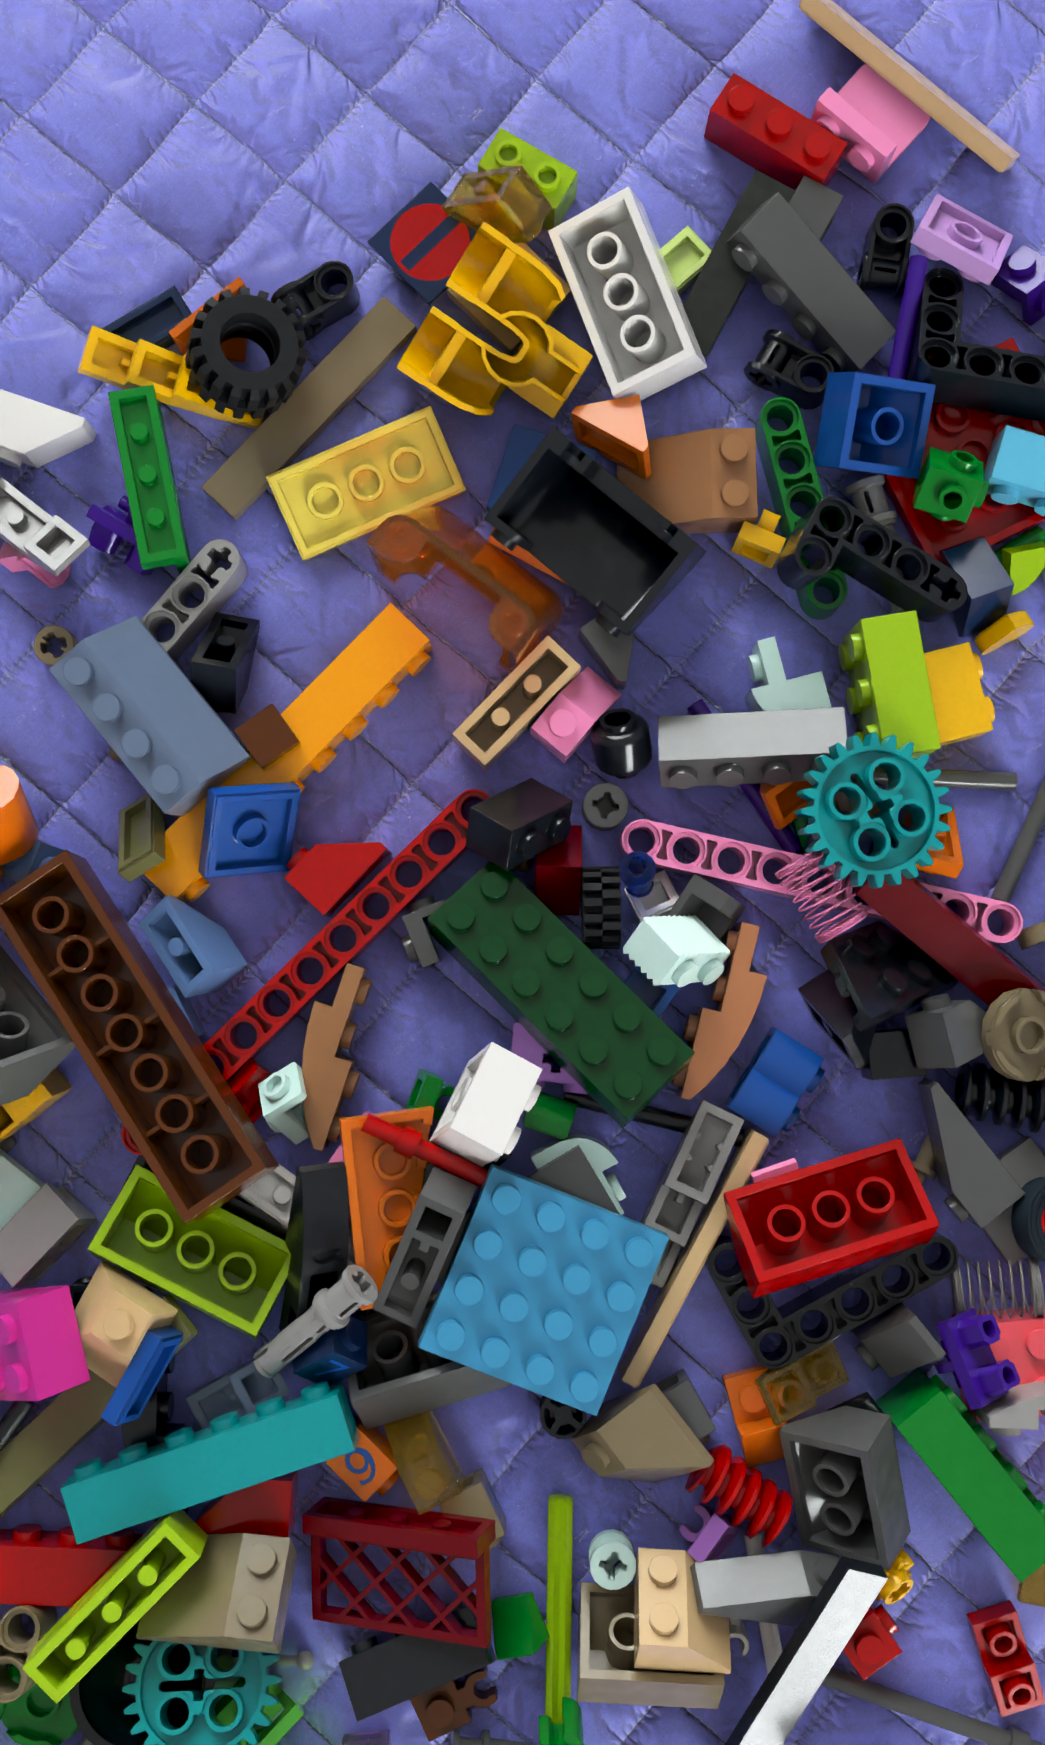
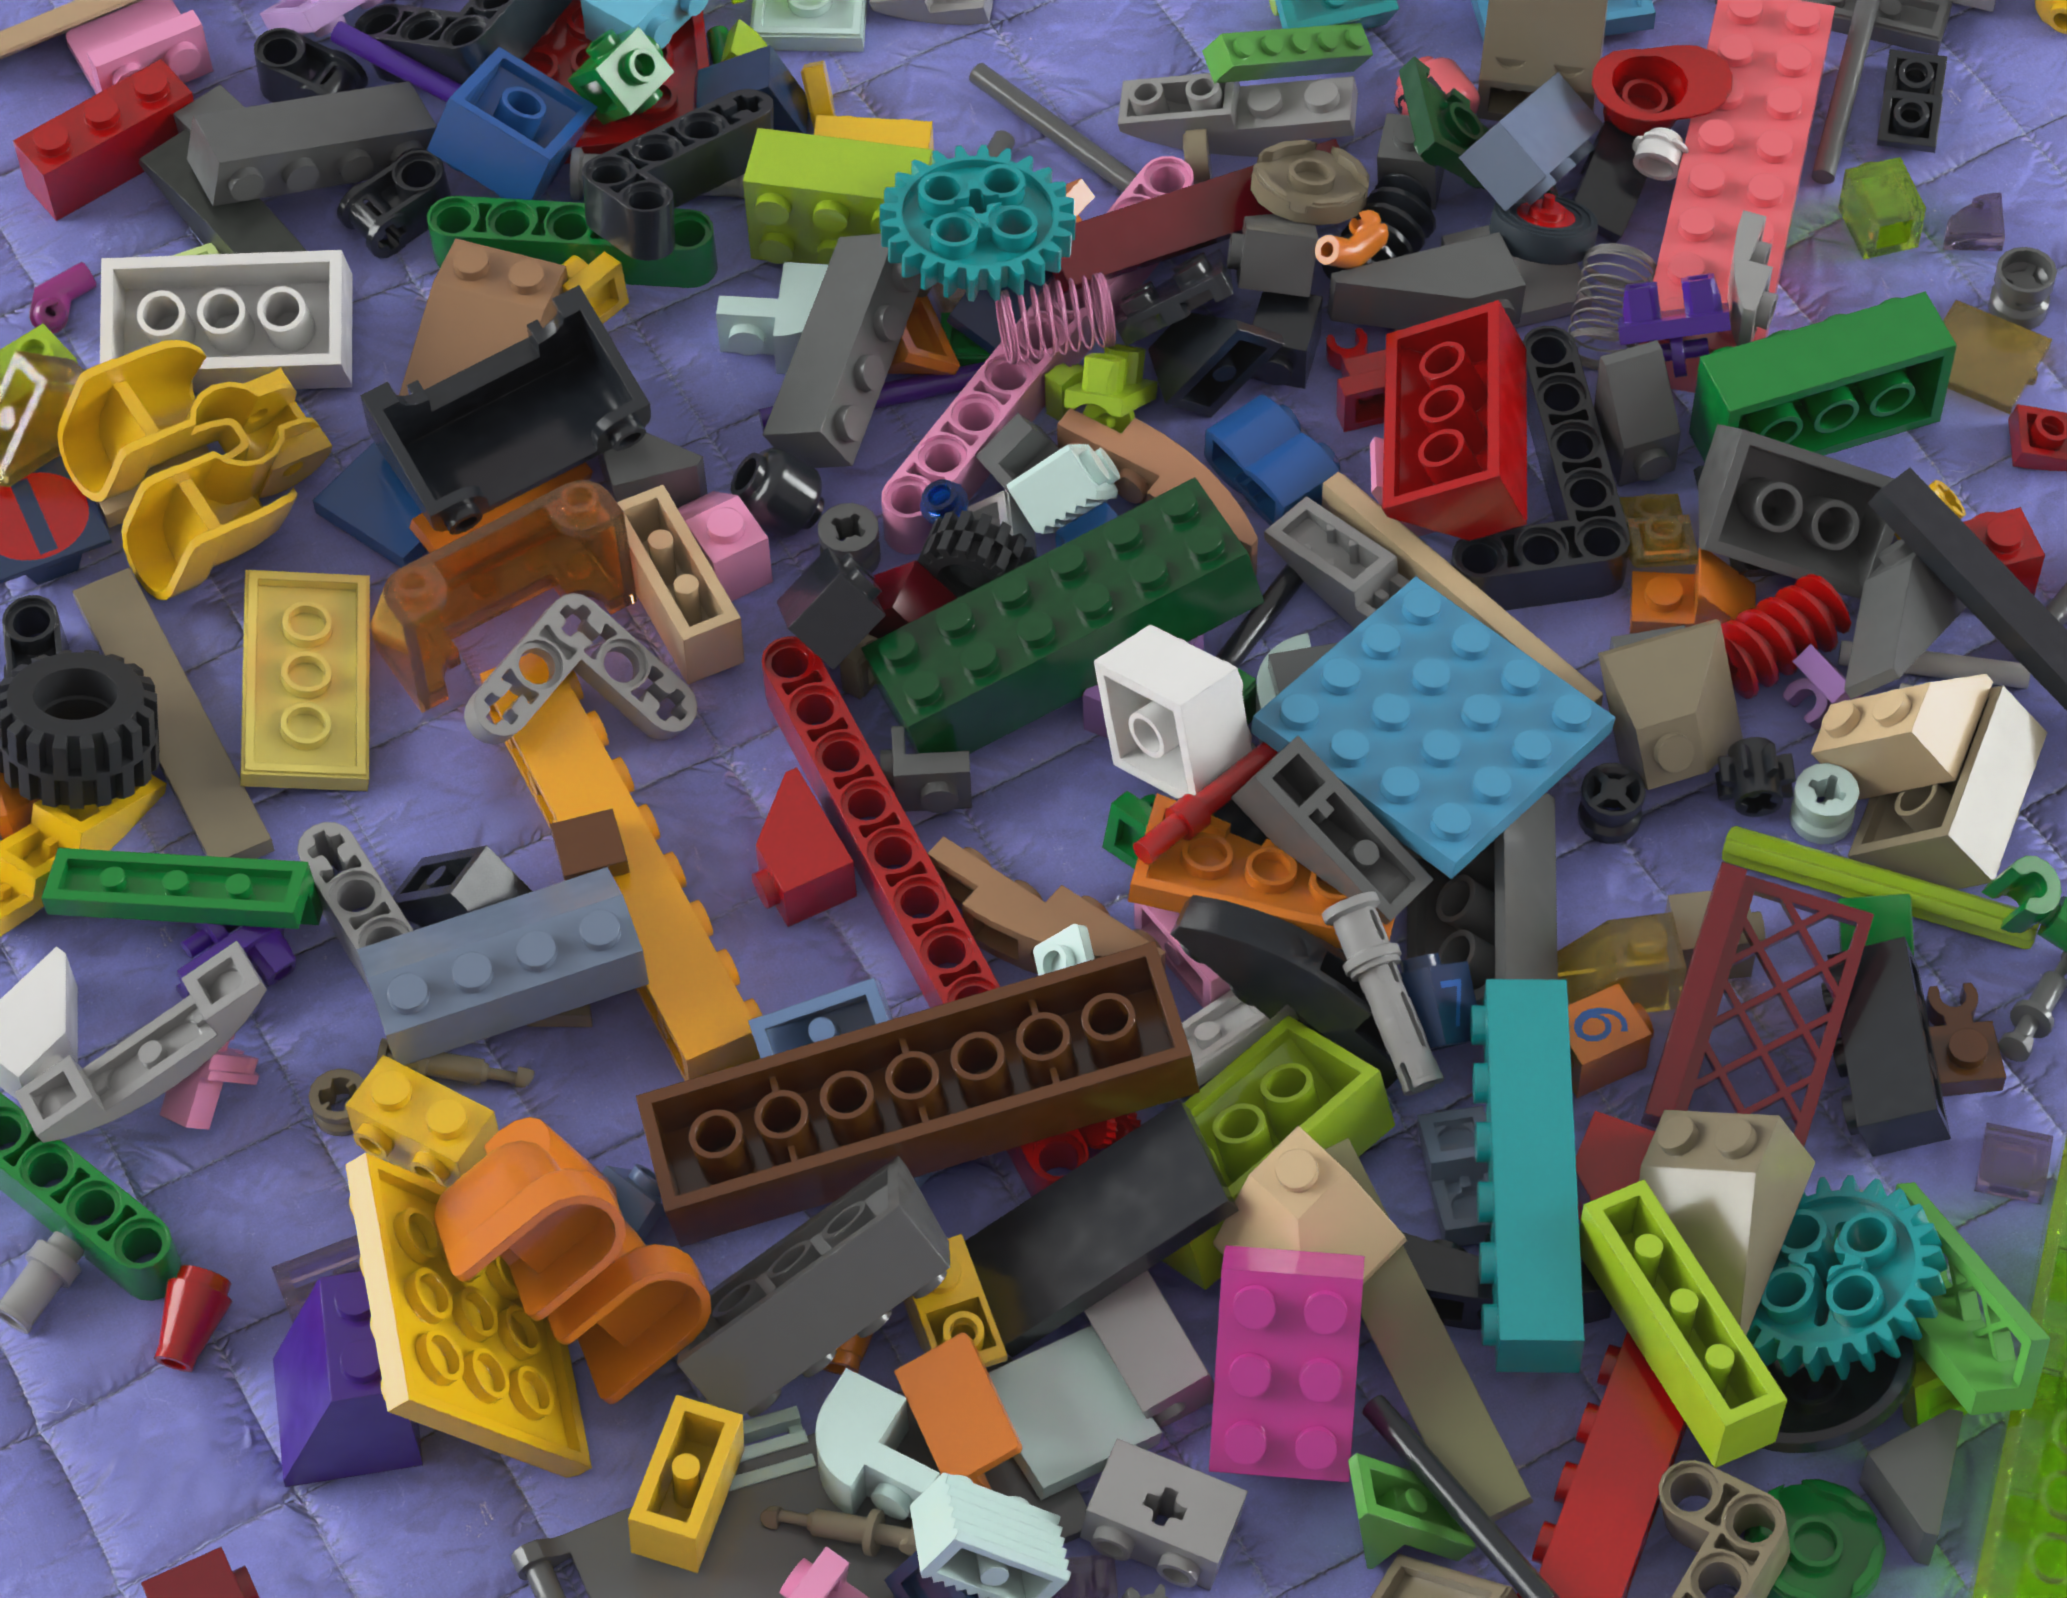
camera: 70 degrees left, 30 degrees down
blue tile [101,1325,183,1427] -> none
olive tile [118,793,165,882] -> none
blue tile [198,782,301,879] -> none
orange slope [571,394,652,480] -> none
none -> magenta arm [29,262,96,334]
none -> yellow brick [345,1055,499,1188]
none -> light grey beam [464,593,697,745]
none -> black tile [965,1100,1239,1358]
none -> lime tile [1045,363,1084,421]
none -> lime hips [1064,344,1158,434]
none -> orange arm [1315,210,1389,269]
none -> red piece [1326,328,1386,432]
none -> black gear [1715,737,1796,817]

